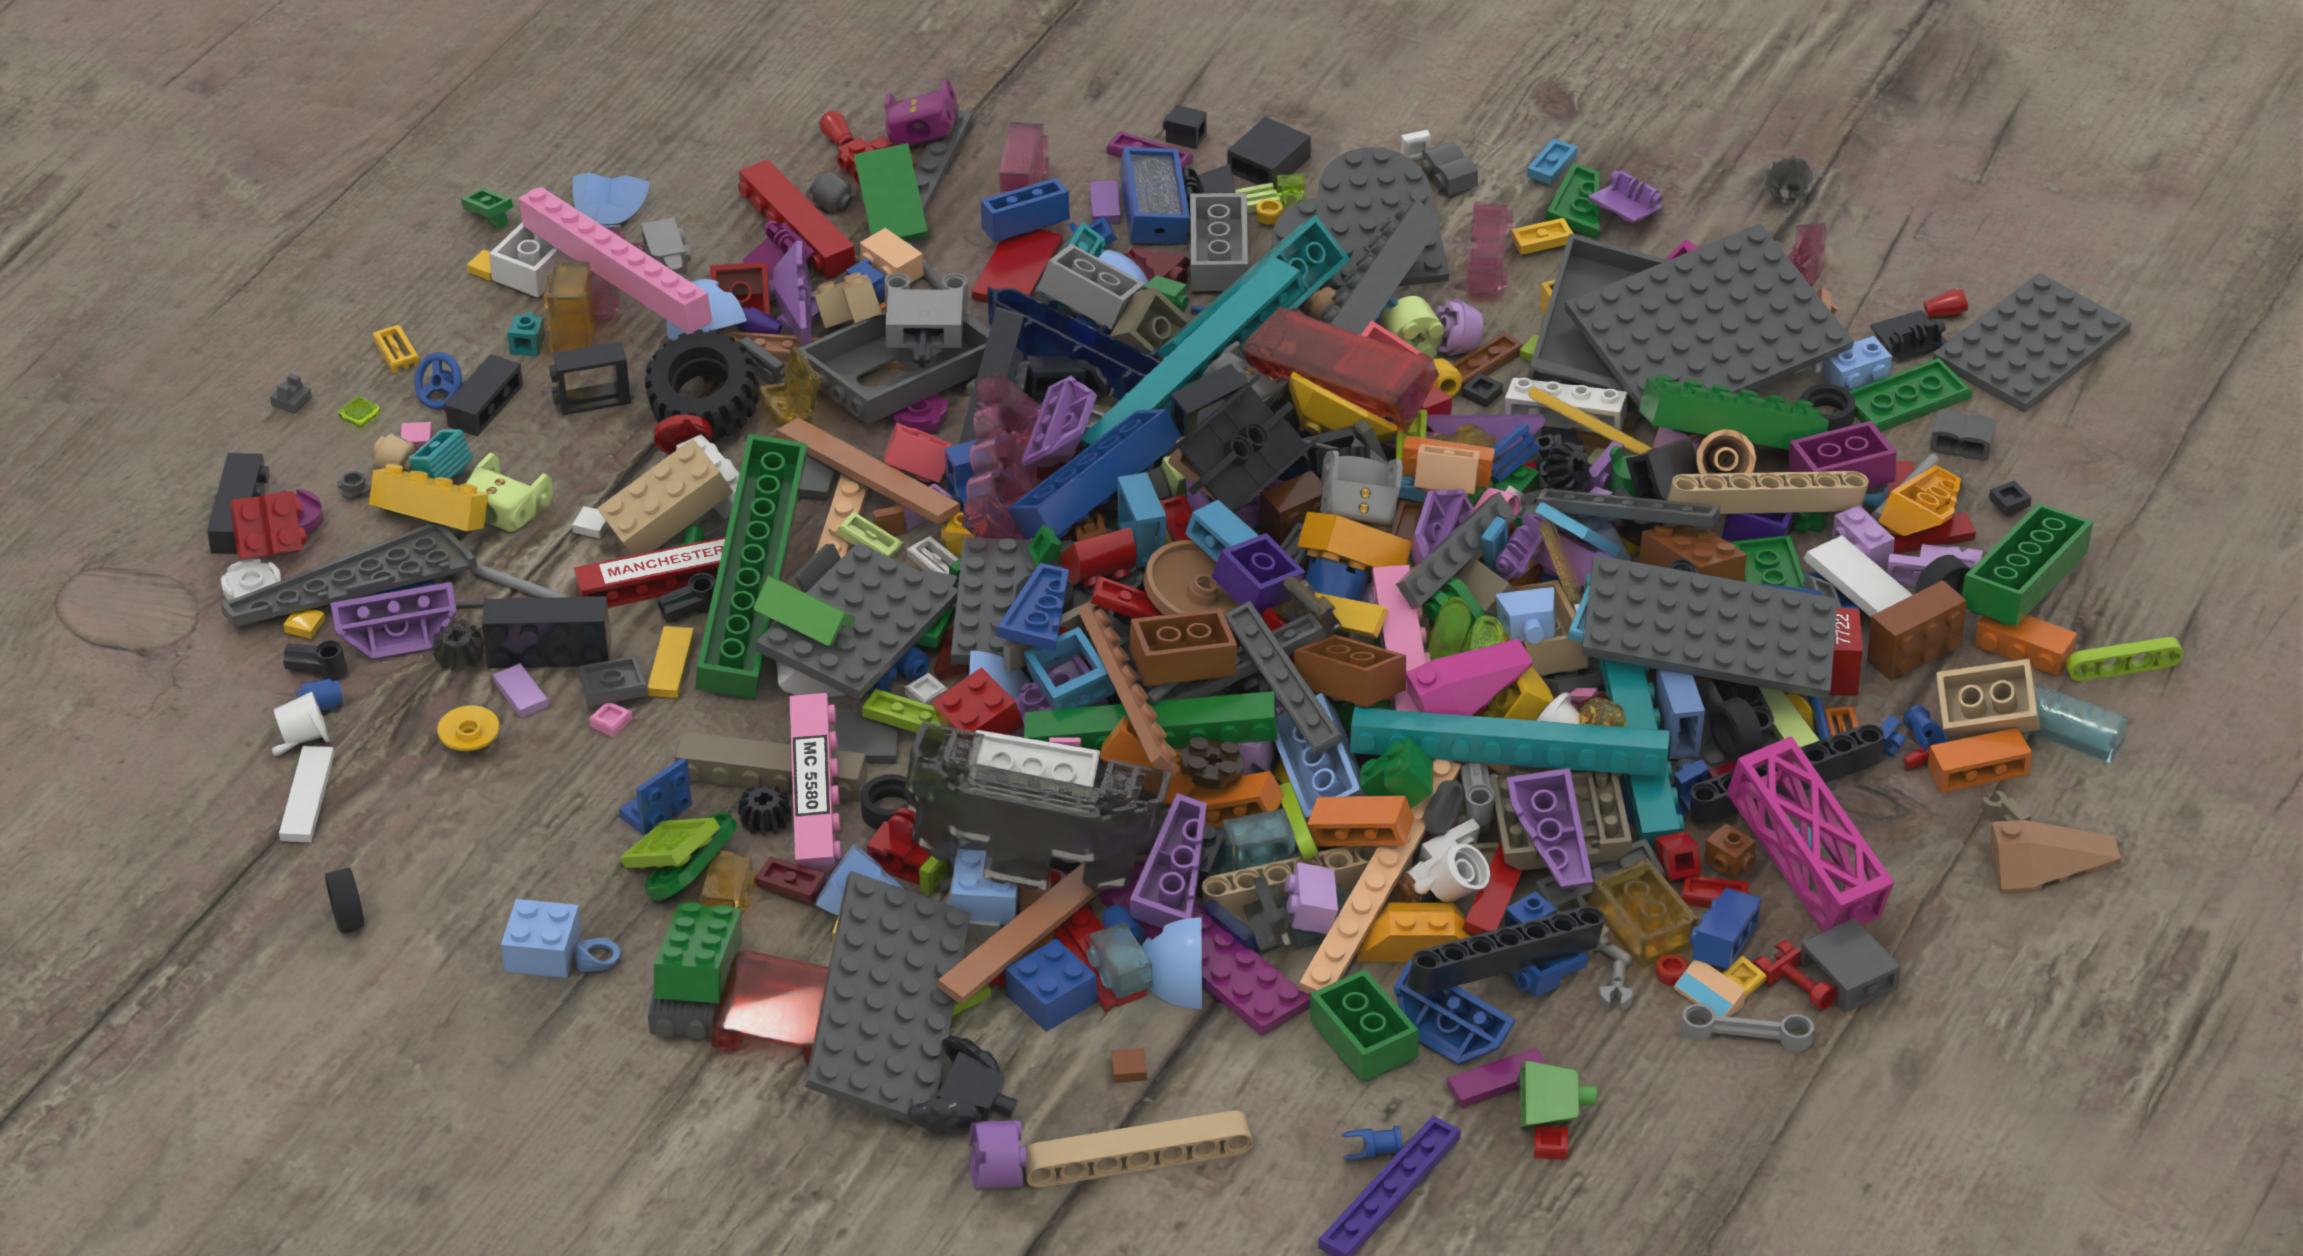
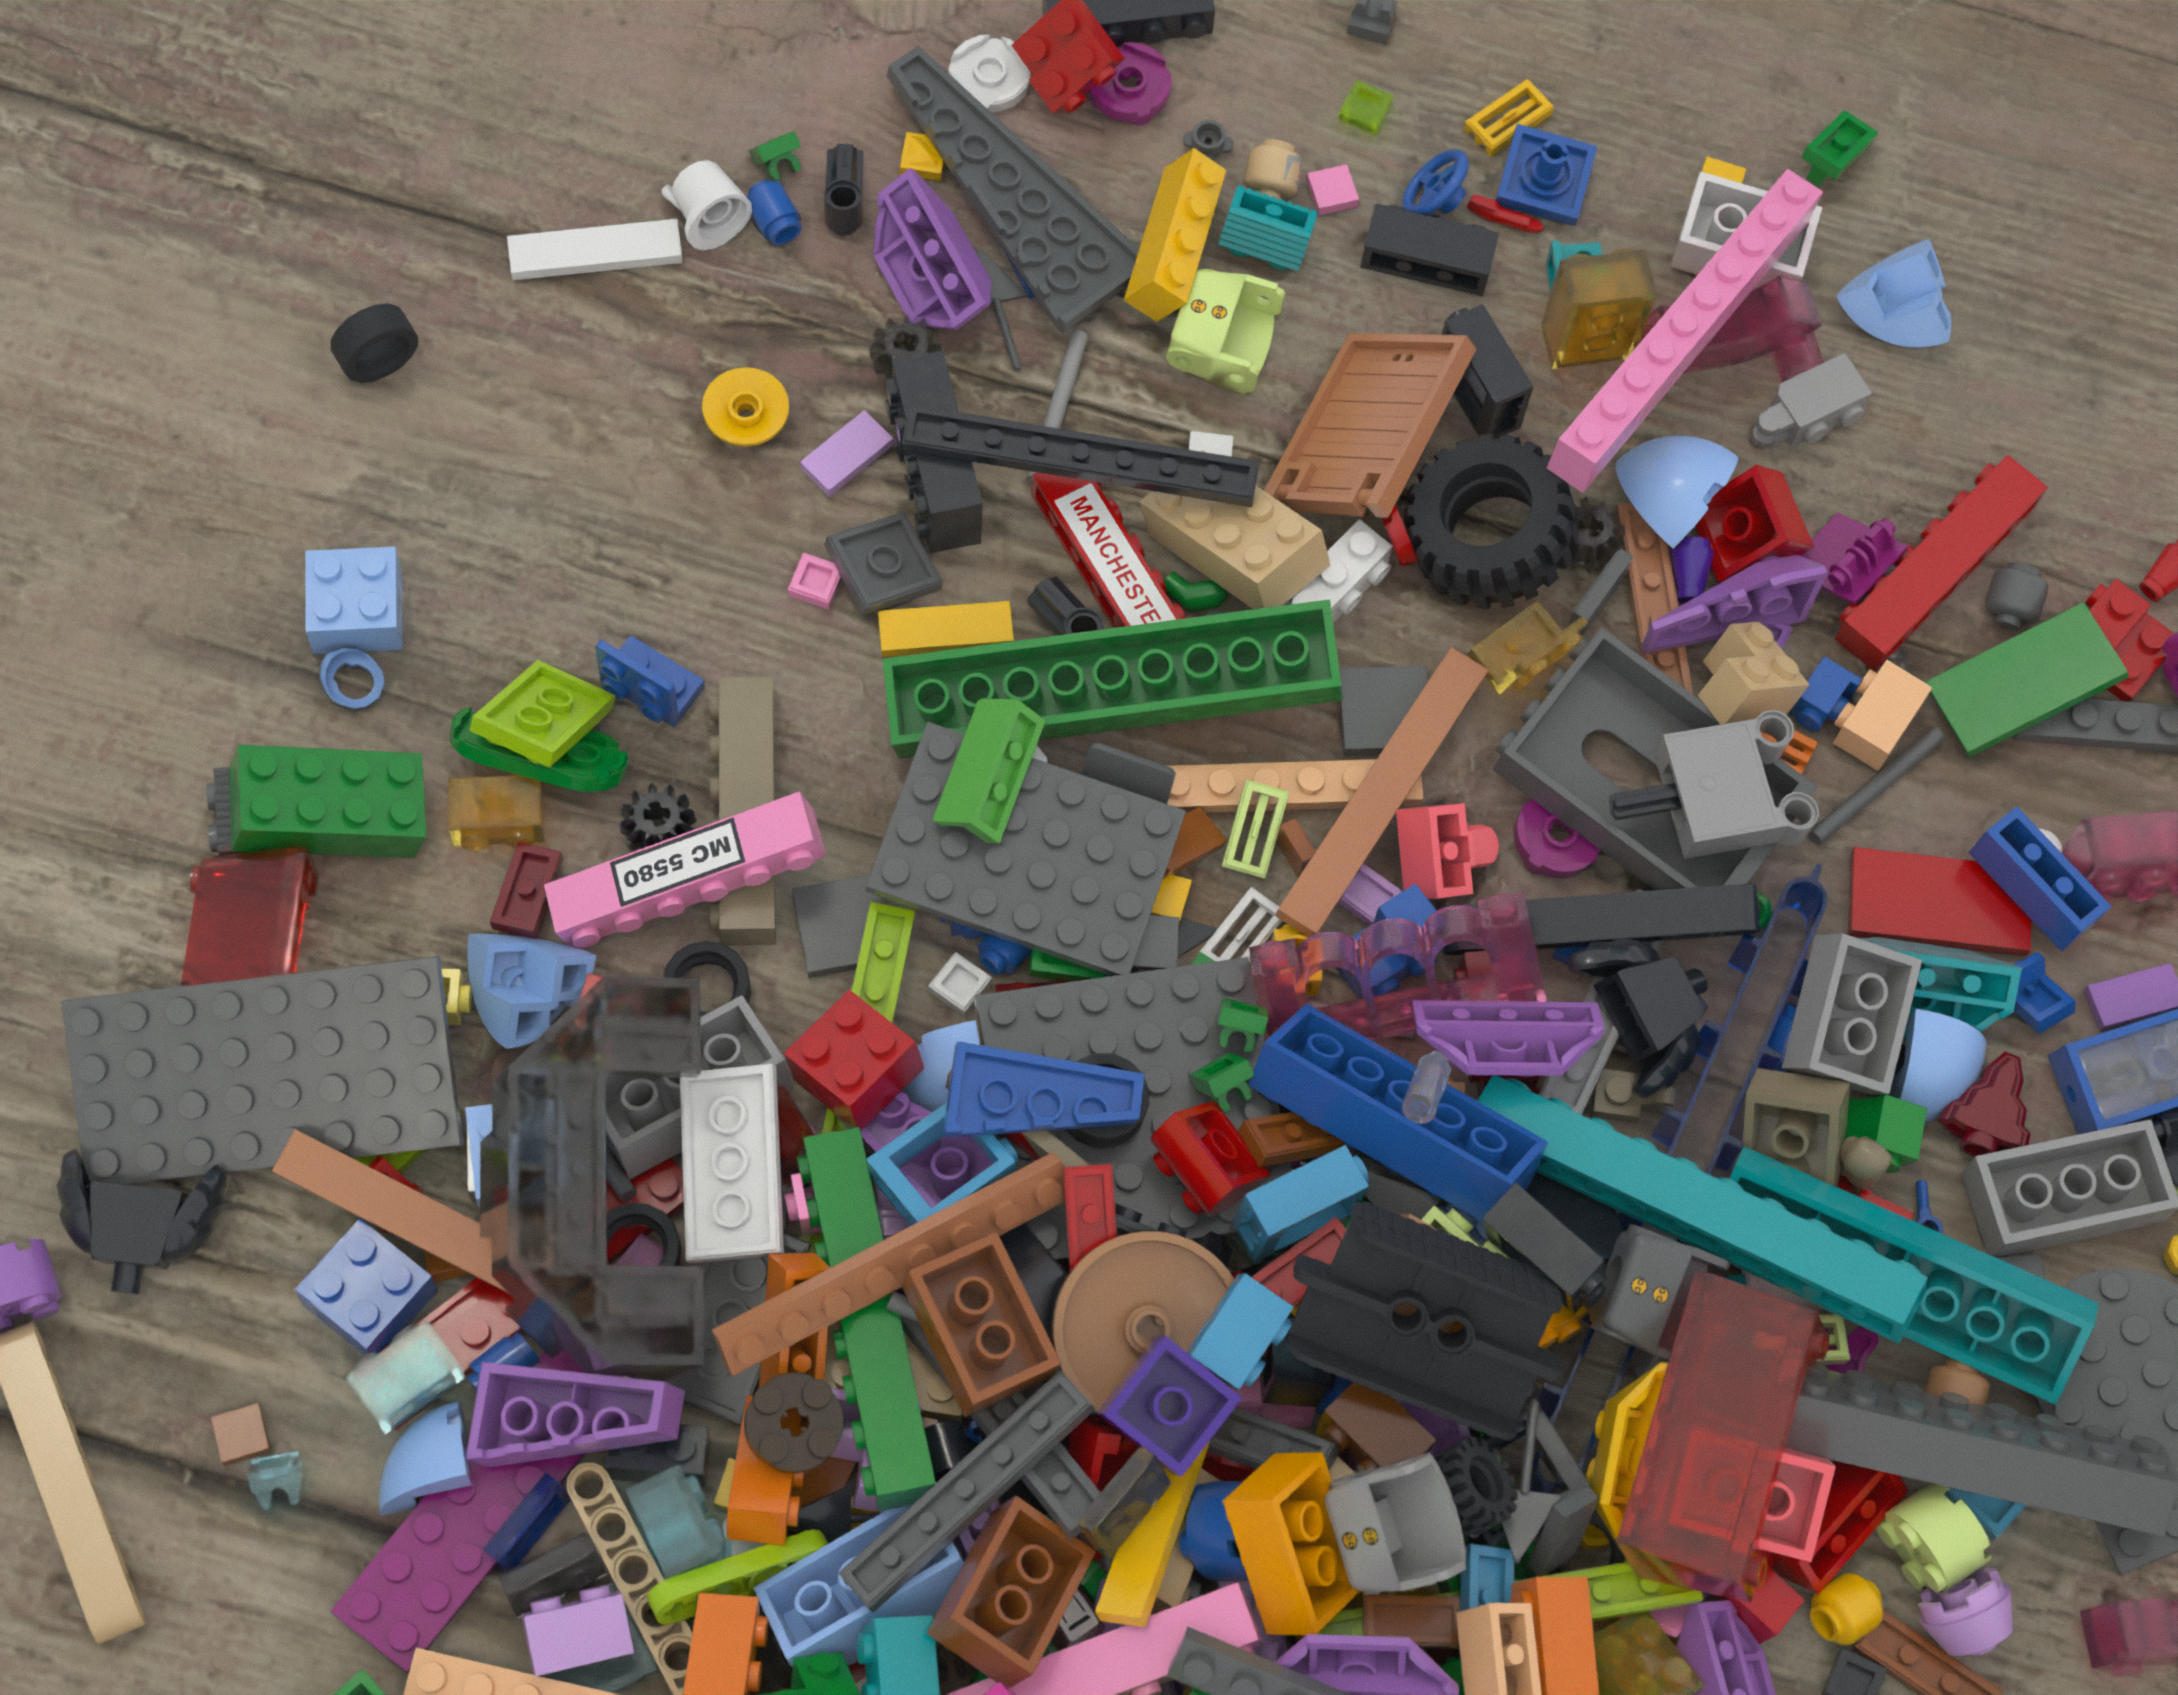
camera: 70 degrees right, 25 degrees up
none -> clear light blue tile [247,1451,303,1510]
none -> green tile [748,131,801,181]
none -> black tile [902,404,1260,507]
none -> green tile [1218,998,1268,1053]
none -> nougat door [1264,333,1477,518]
none -> clear cylinder [1402,1051,1451,1124]
none -> red piece [1467,194,1544,234]
none -> blue plate [1496,124,1597,226]
none -> dark tan piece [1841,1136,1892,1195]

